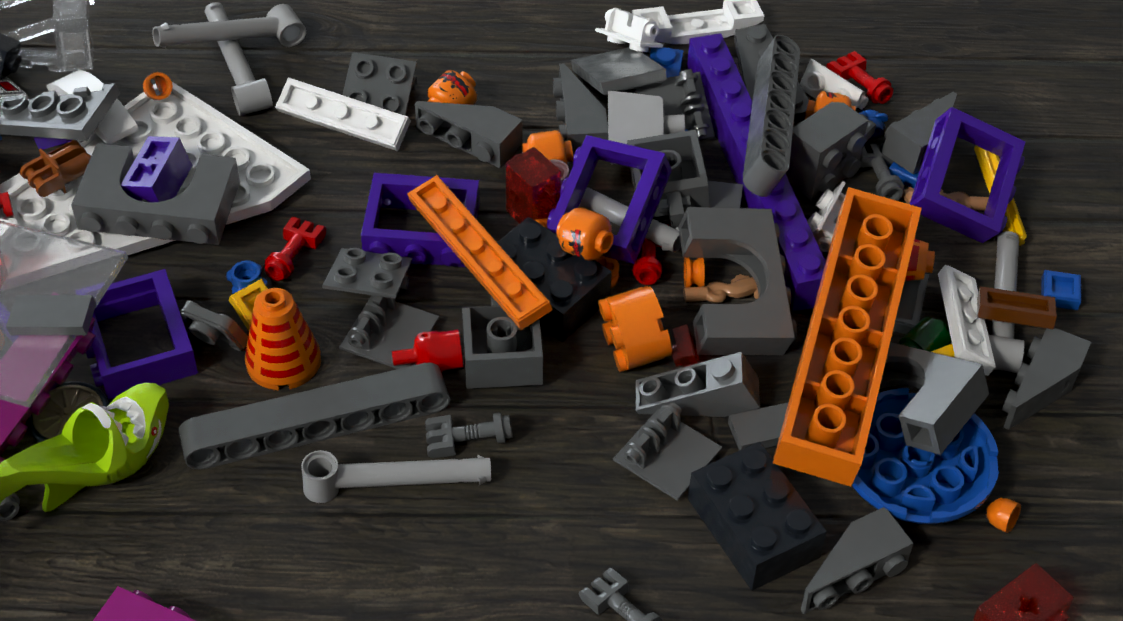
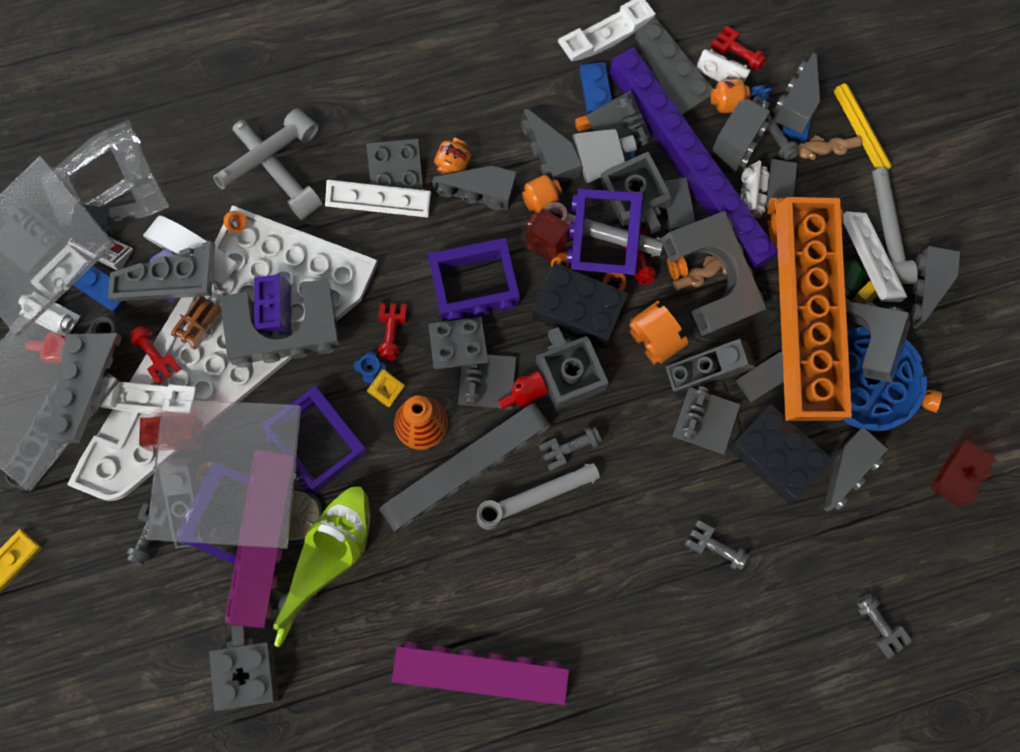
camera: 20 degrees left, 25 degrees up
dark grey tile [6,295,96,335] -> none
dark grey piece [181,300,248,351] -> none
orange tile [407,175,553,330] -> none
orange head [556,207,614,261] -> none
dark grey tile [571,47,667,95] -> none
white hinge [595,8,663,52] -> none
clear red plate [671,324,700,367] -> none
dark grey beam [743,35,800,197] -> none
dark purple window [910,107,1025,243] -> none
reddish brown tile [977,286,1057,329] -> none
blue tile [1041,270,1081,310] -> none

